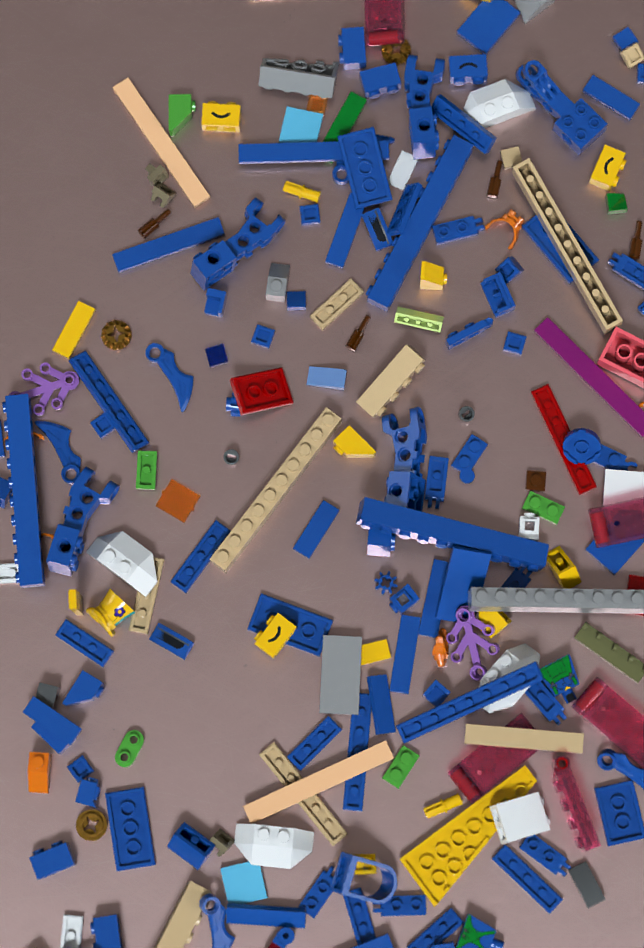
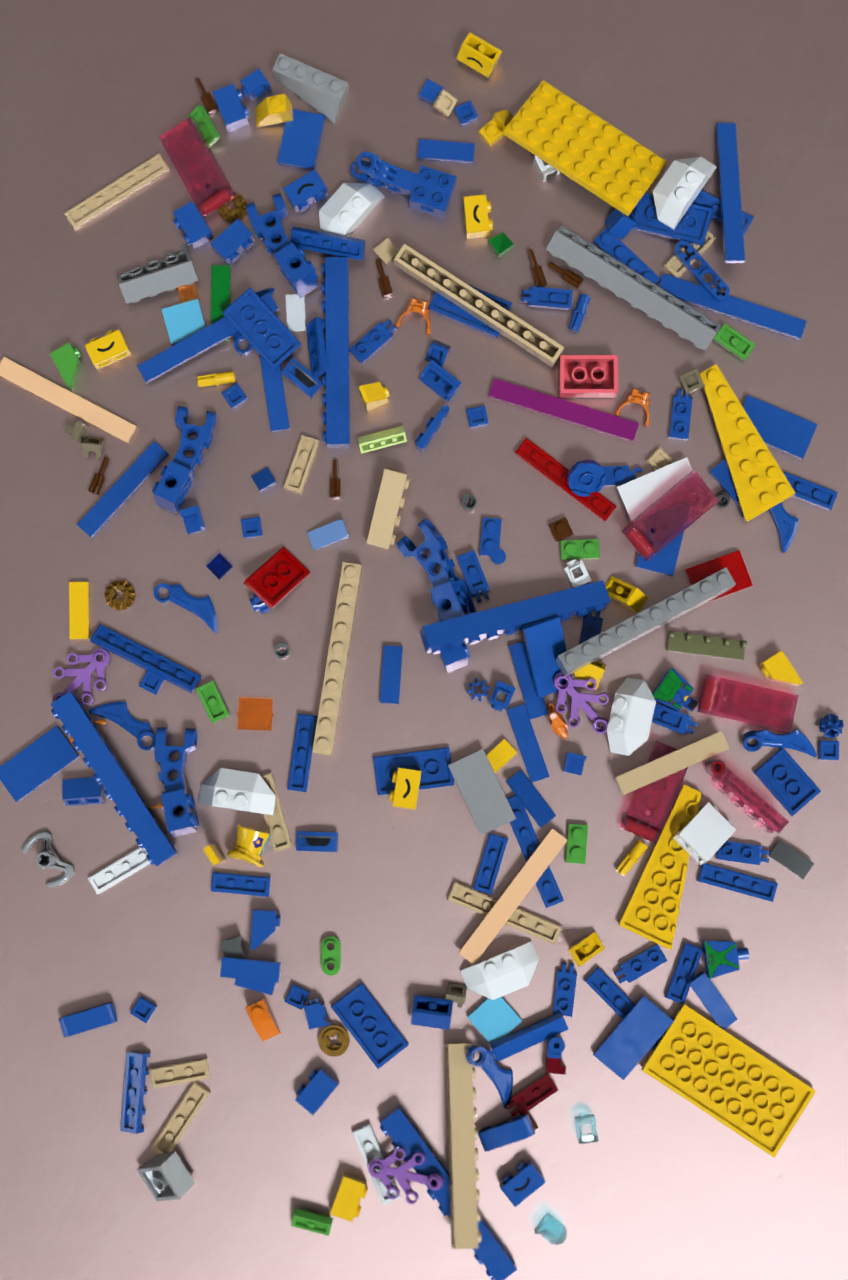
camera: 30 degrees left, 5 degrees up
light grey slope [266,263,290,302] -> none
blue window [330,852,397,904] -> none
yellow slope [333,425,376,458] -> none
blue tile [396,661,545,743] -> none

